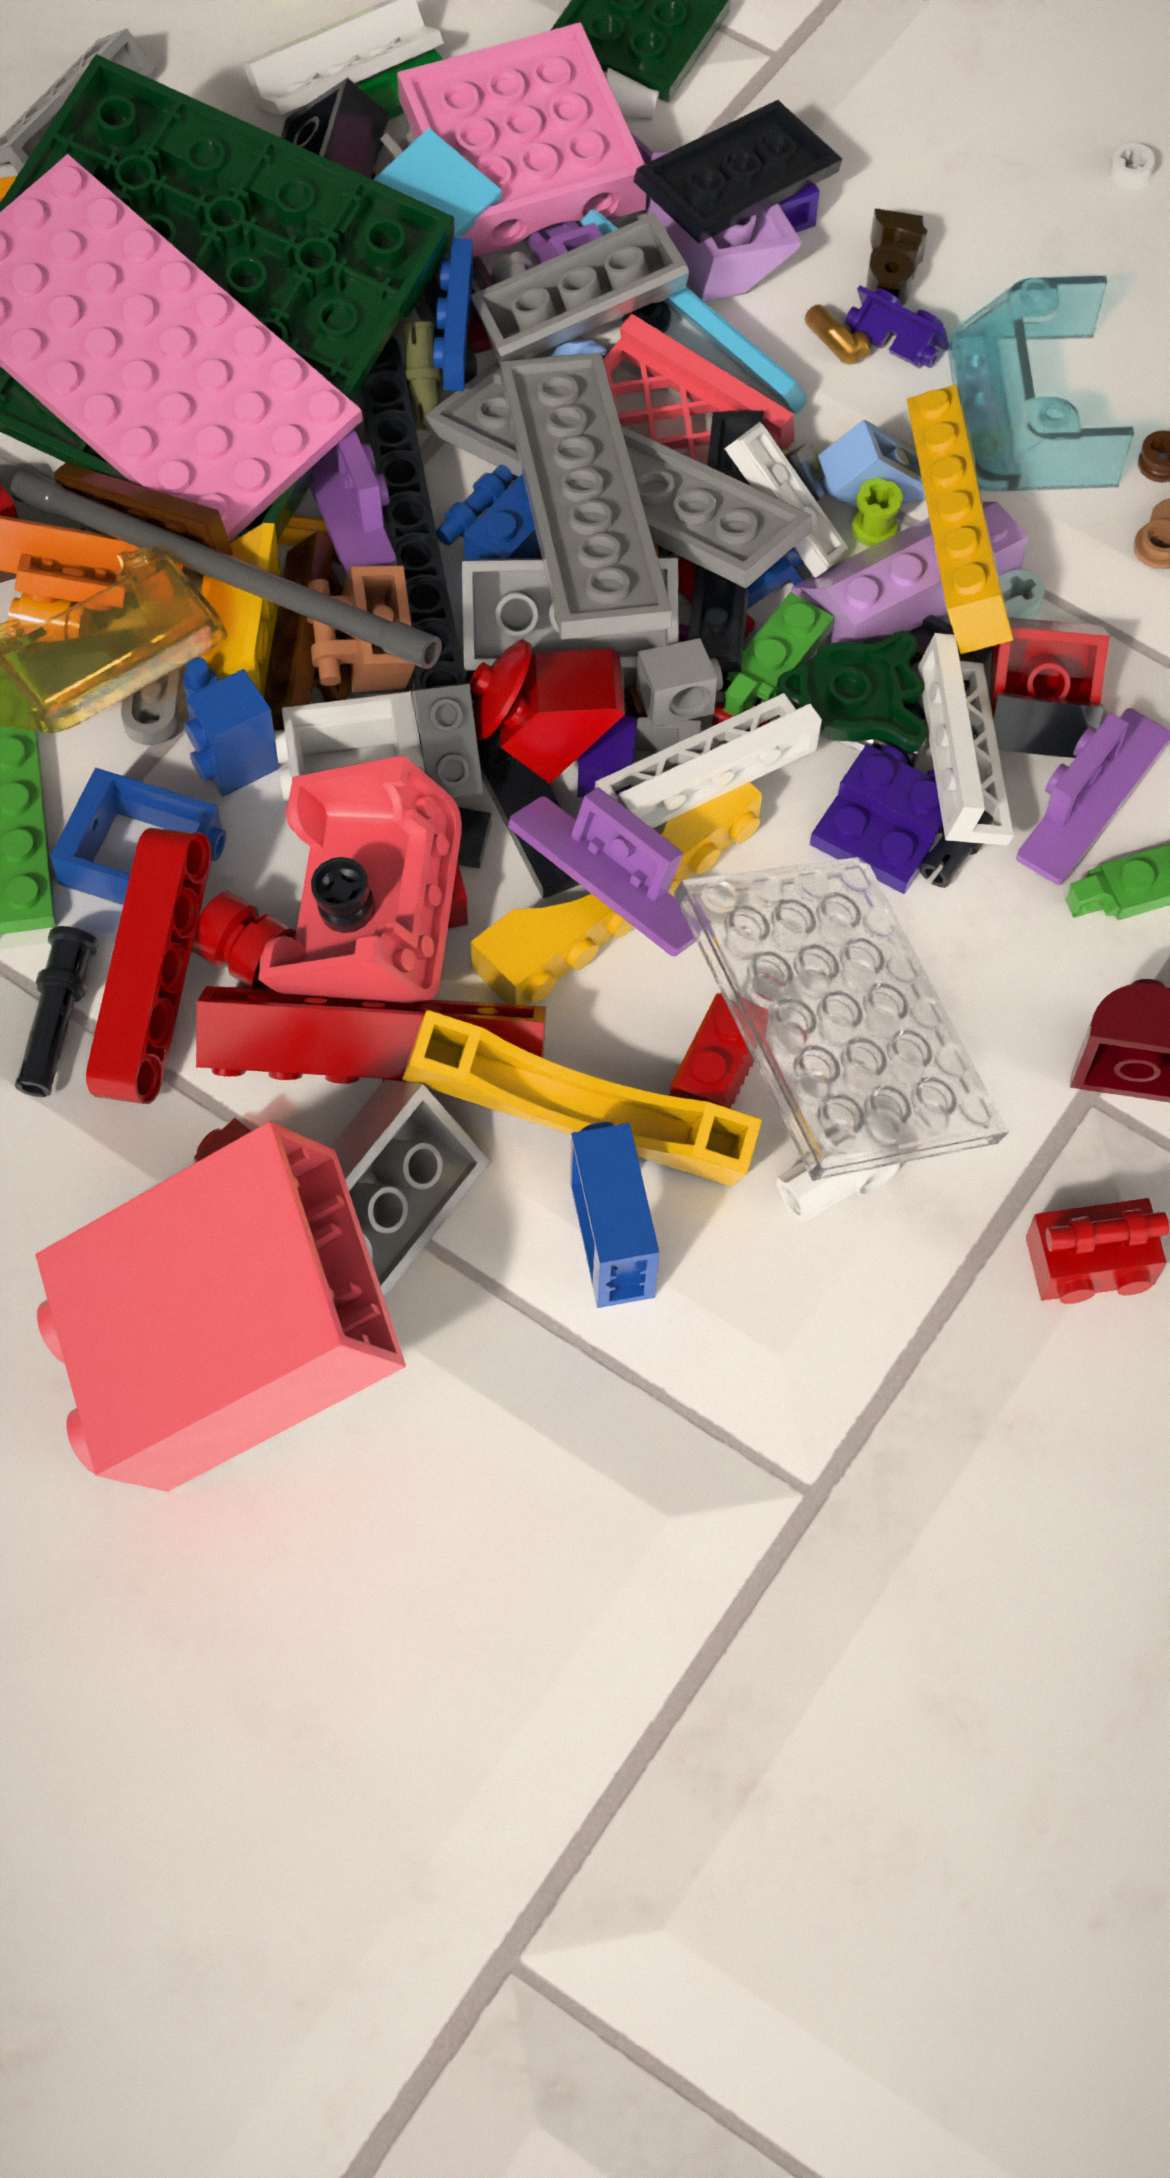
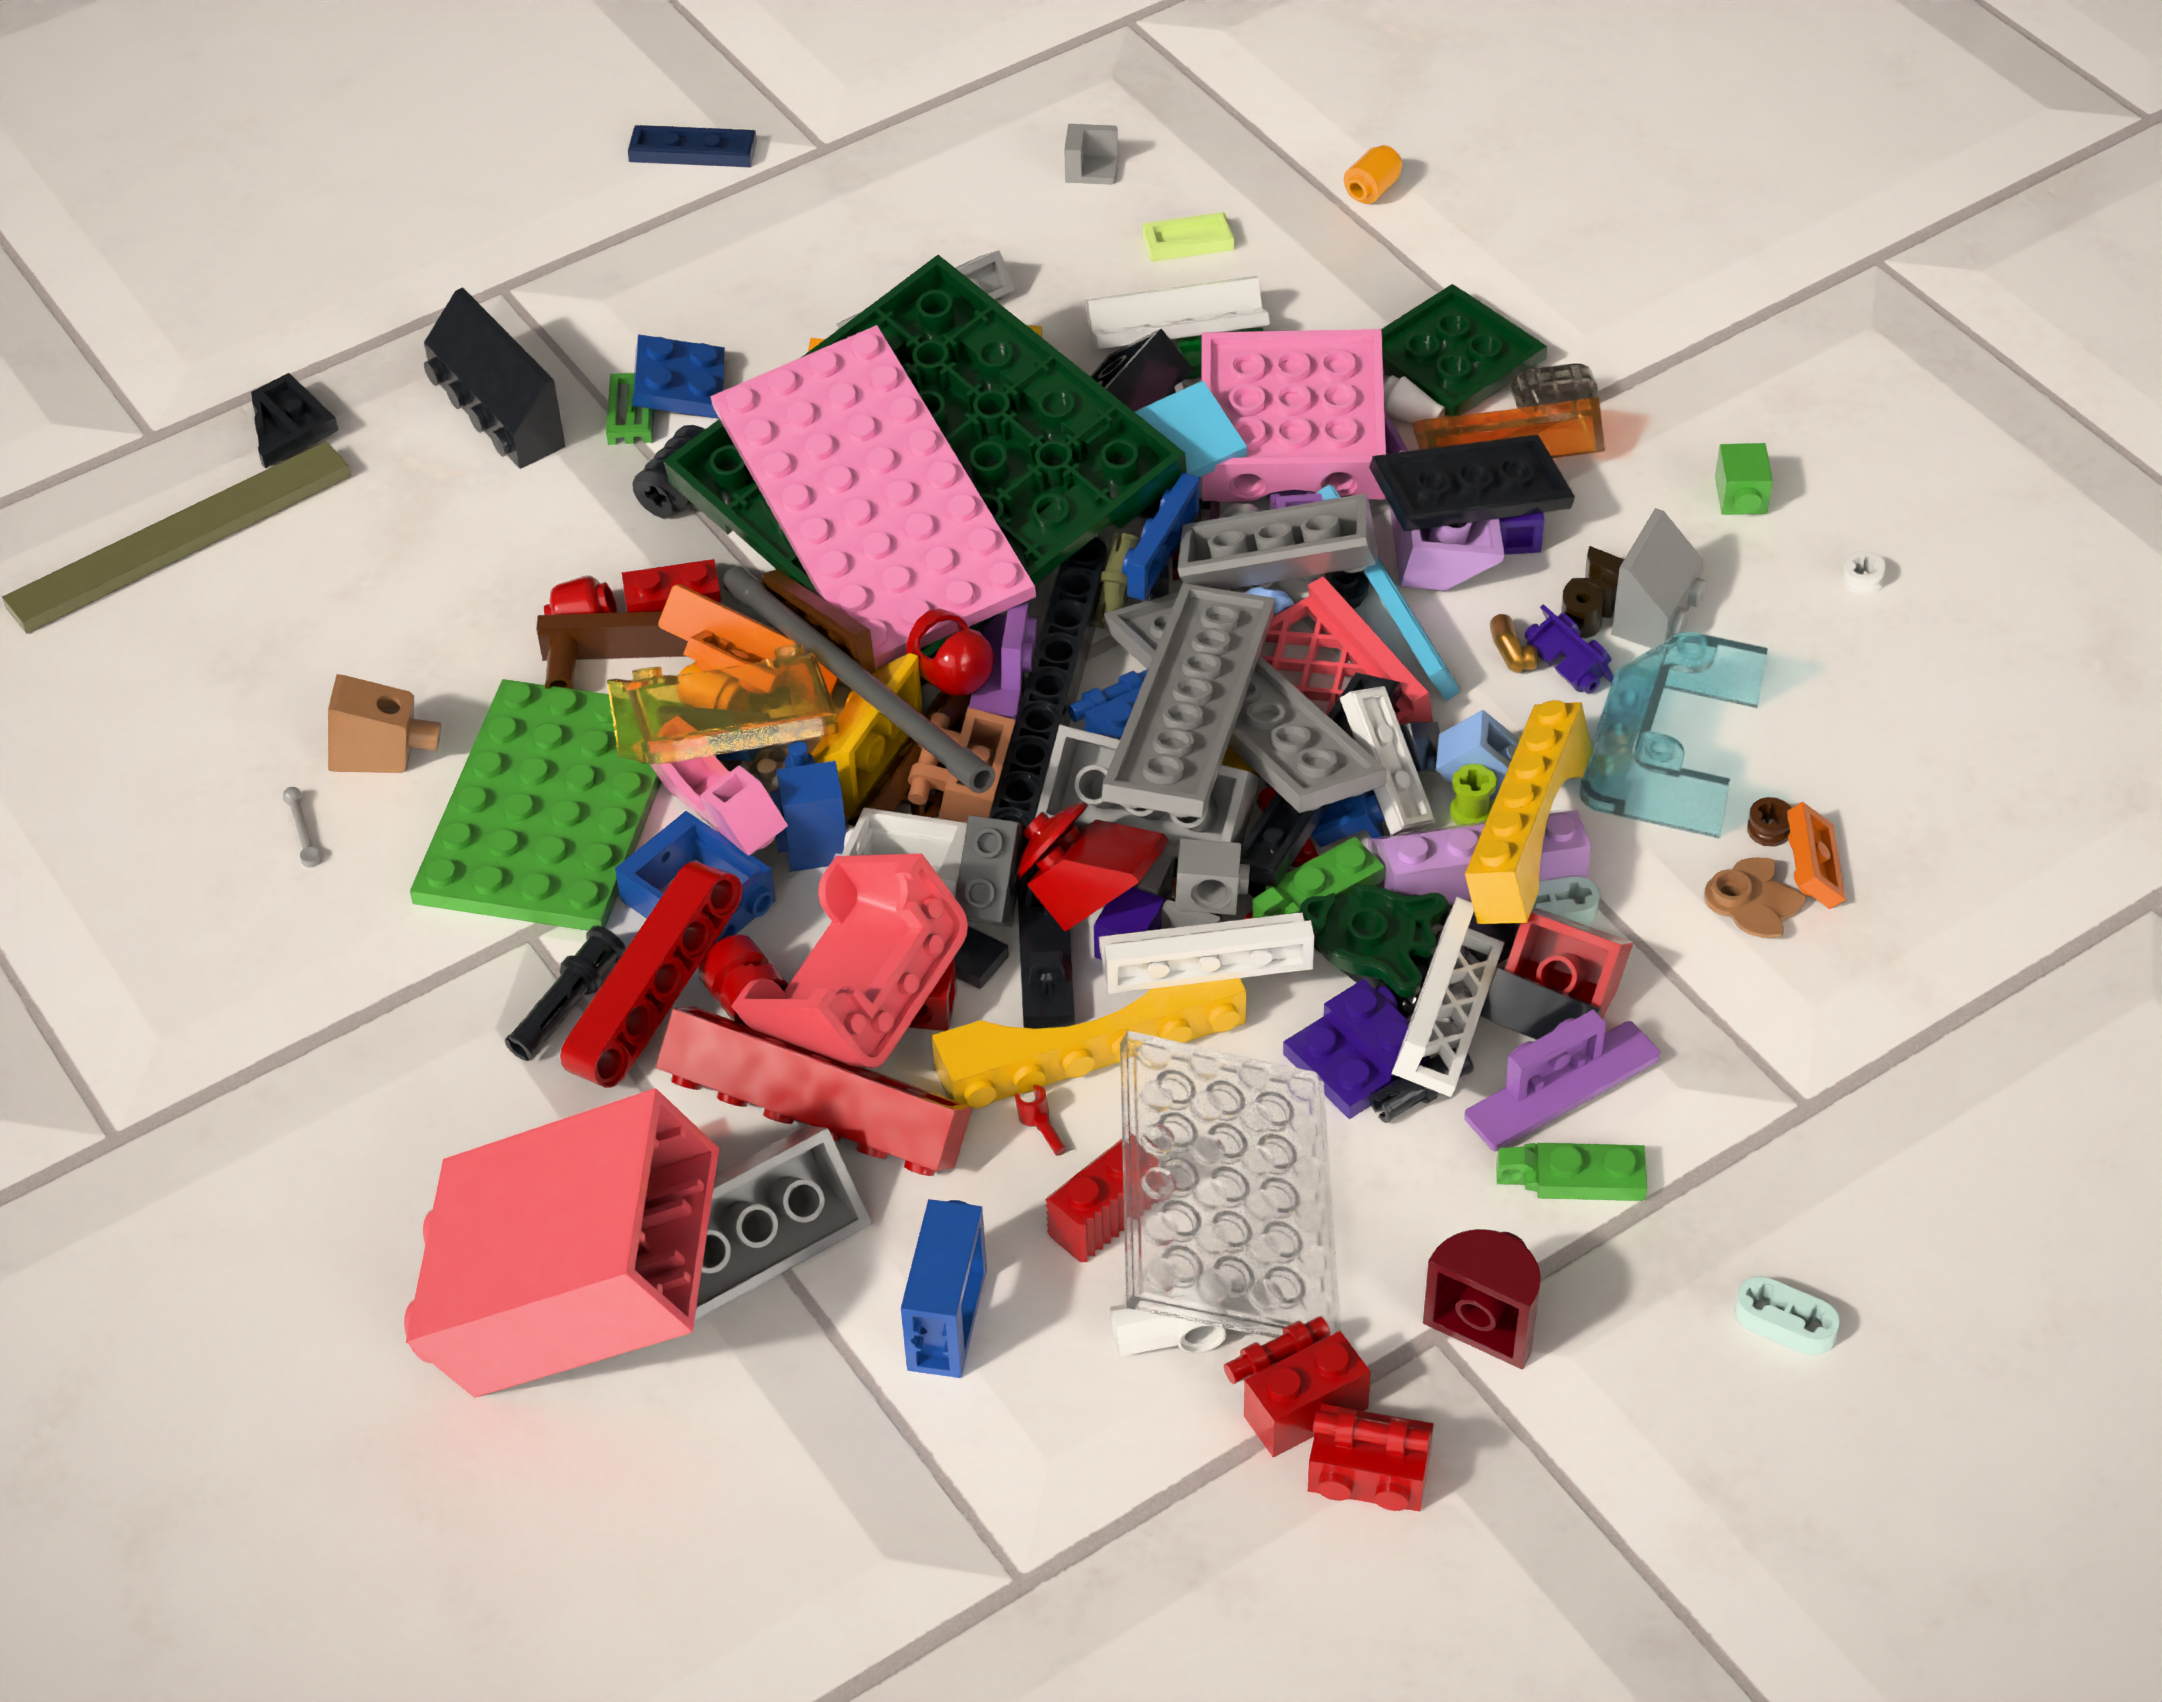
camera: 25 degrees right, 15 degrees down
black wheel [311,857,375,933] -> none
yellow arch [402,1010,762,1187] -> none
medium lavender bracket [508,787,709,957] -> none
none -> bright pink arch [638,717,788,856]
none -> red helmet [906,608,994,696]
none -> red hand [1015,1085,1067,1156]
none -> red brick [1223,1316,1371,1458]
none -> clear orange windscreen [1413,397,1605,458]
none -> clear smoke beam [1510,363,1598,414]
none -> light grey slope [1611,508,1707,652]
none -> bright green brick [1715,443,1773,515]

